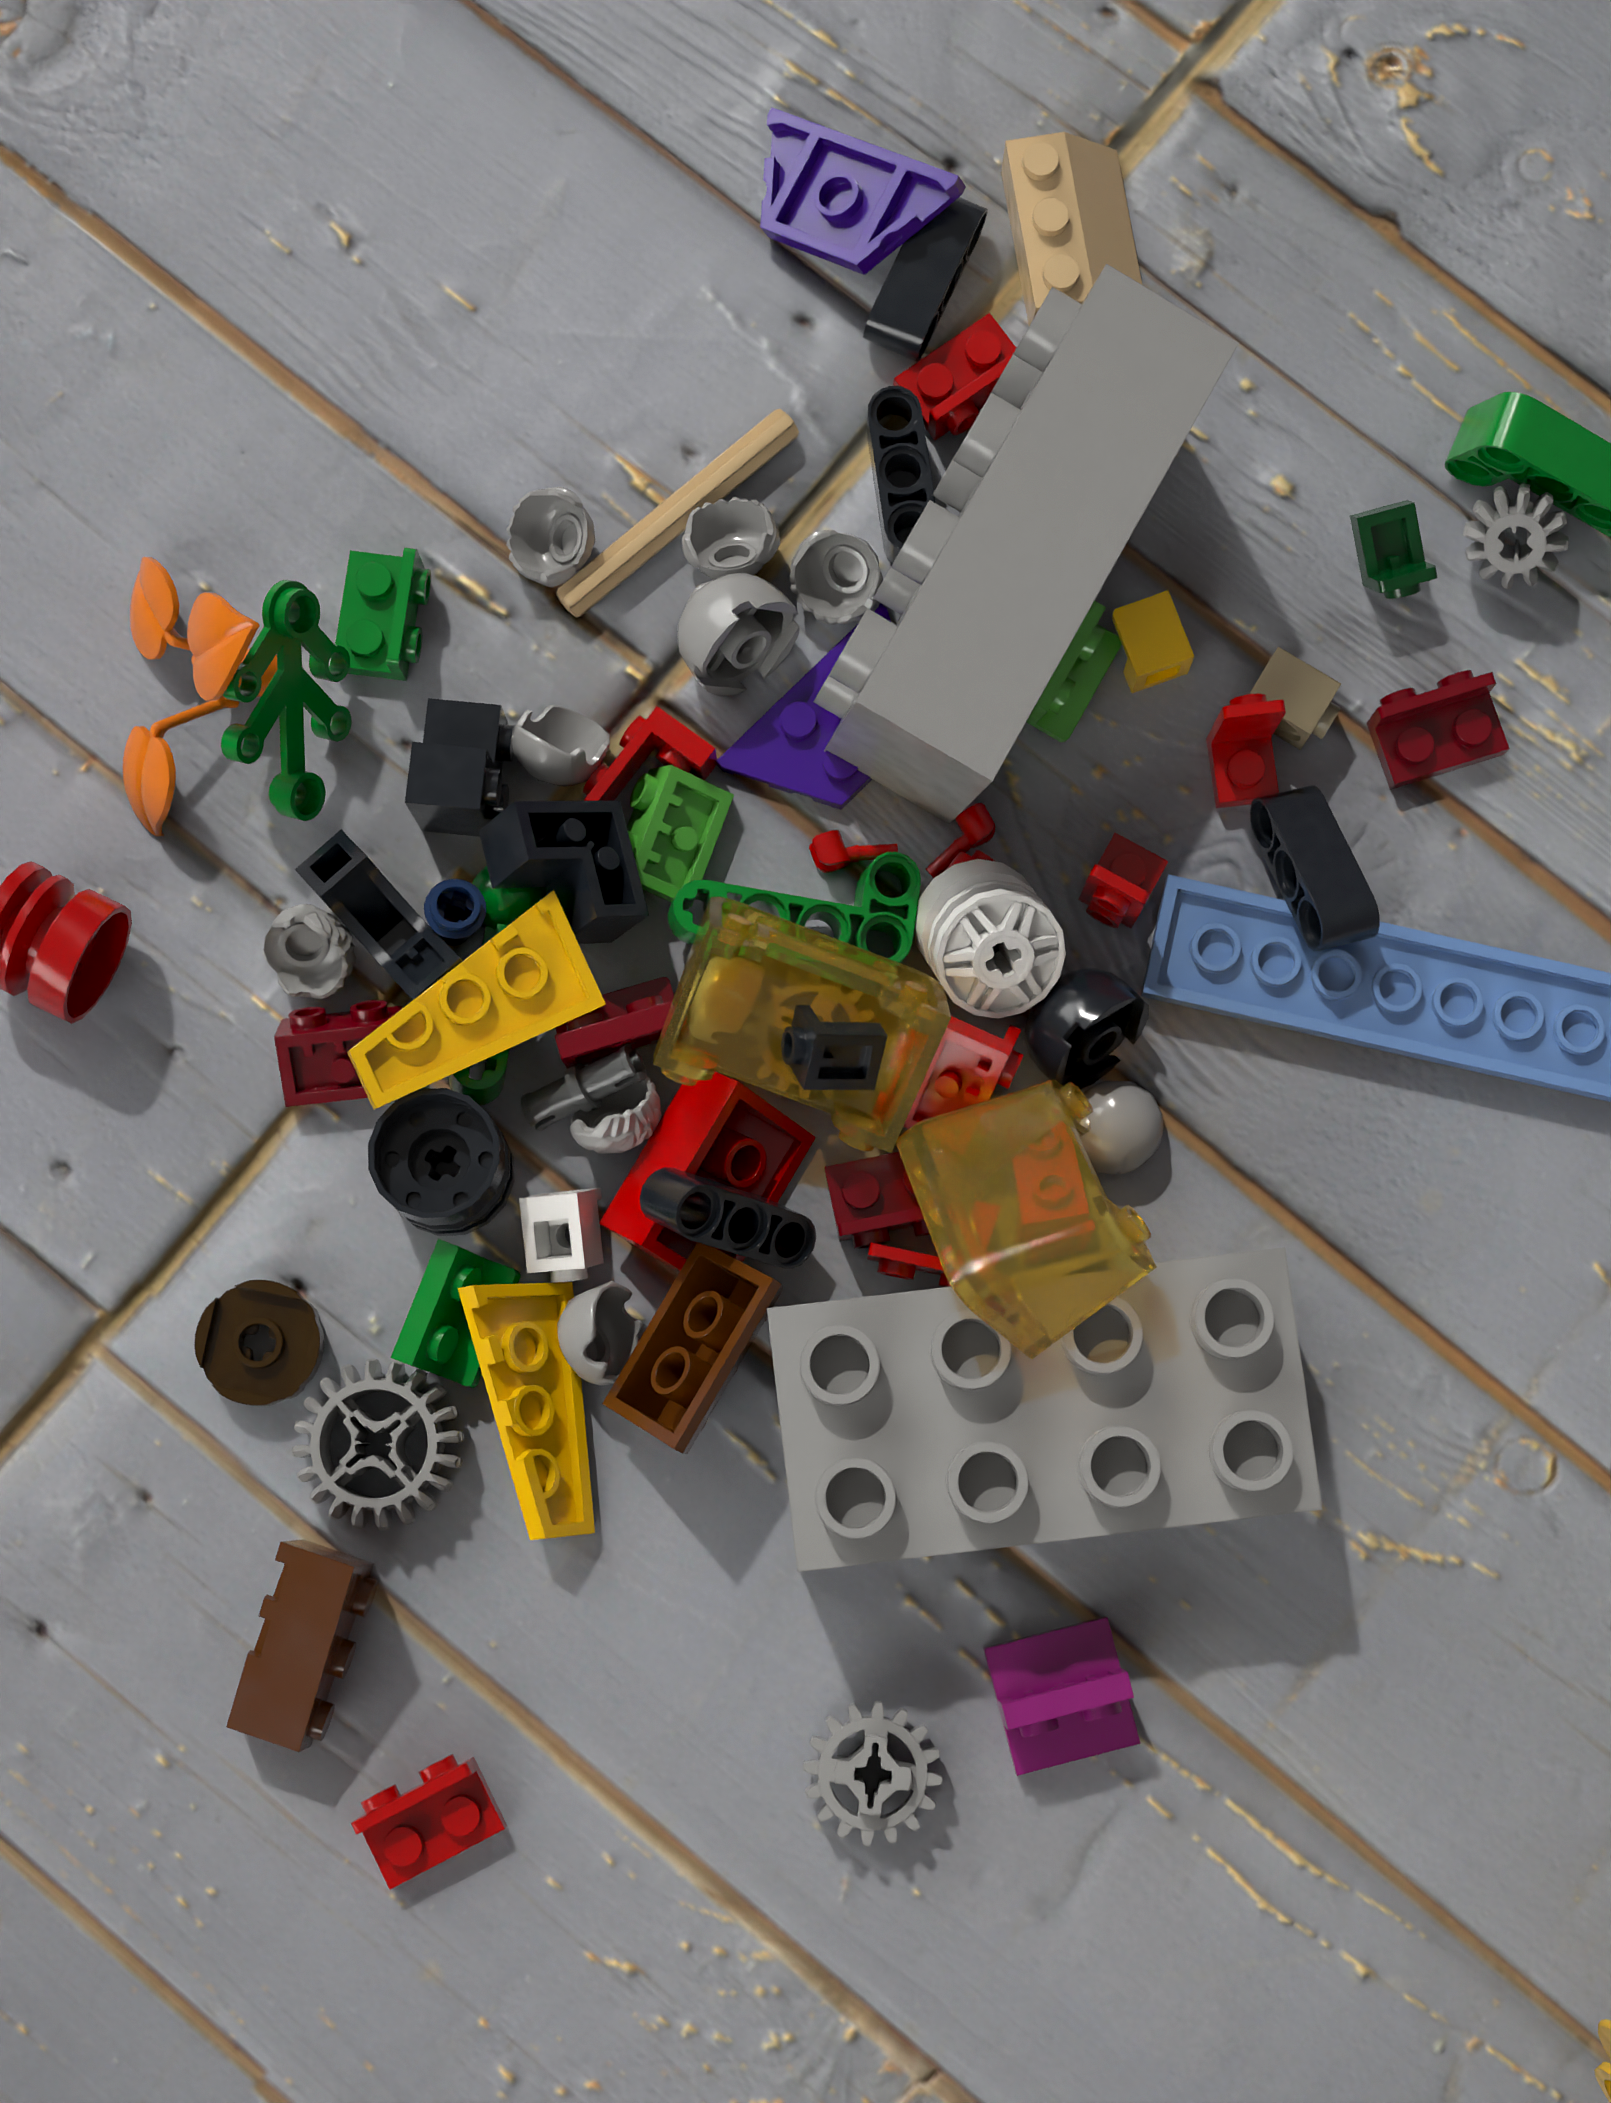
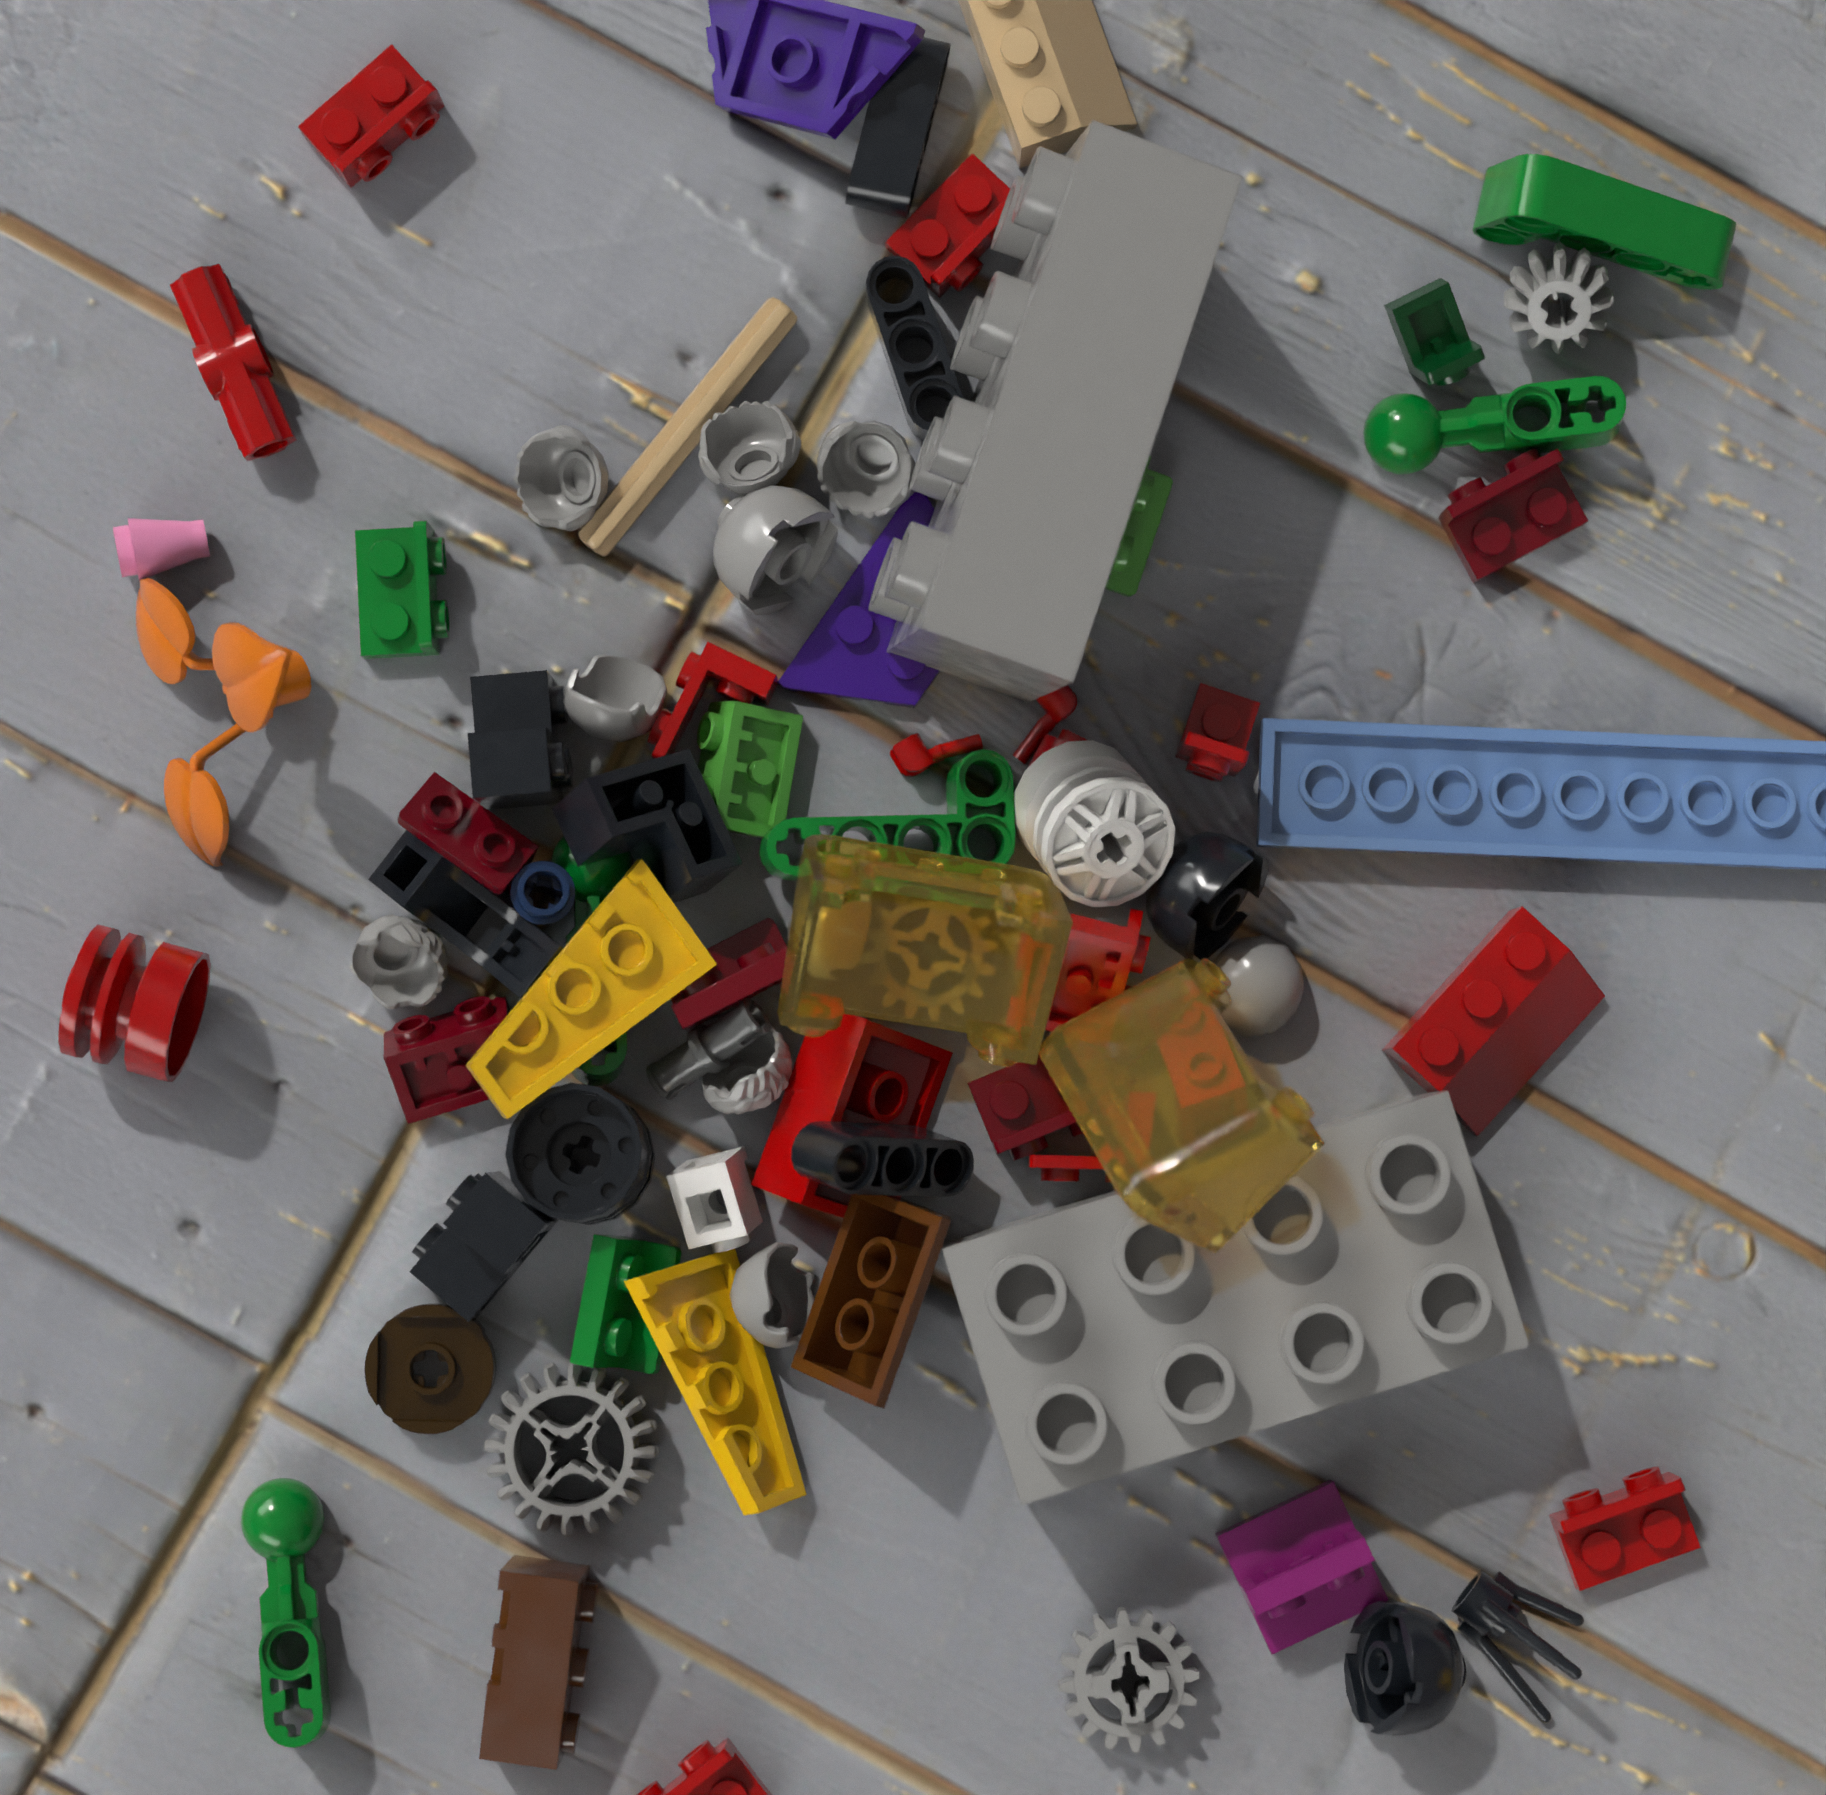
camera: 15 degrees left, 5 degrees up
green plant [221,580,352,821] -> none
black bracket [781,1005,888,1091] -> none
yellow panel [1112,590,1195,694] -> none
red bracket [1206,693,1286,809] -> none
dark tan brick [1249,647,1341,750] -> none
black beam [1250,785,1380,951] -> none
none -> bright pink cone [113,518,210,581]
none -> red piece [170,264,297,461]
none -> green beam [241,1478,331,1748]
none -> red bracket [297,44,444,188]
none -> dark red bracket [397,772,539,896]
none -> black brick [409,1171,558,1322]
none -> black cylinder [1344,1601,1466,1735]
none -> green beam [1363,376,1626,474]
none -> red slope [1382,906,1605,1136]
none -> black plant [1451,1570,1584,1723]
none -> red bracket [1549,1467,1701,1591]

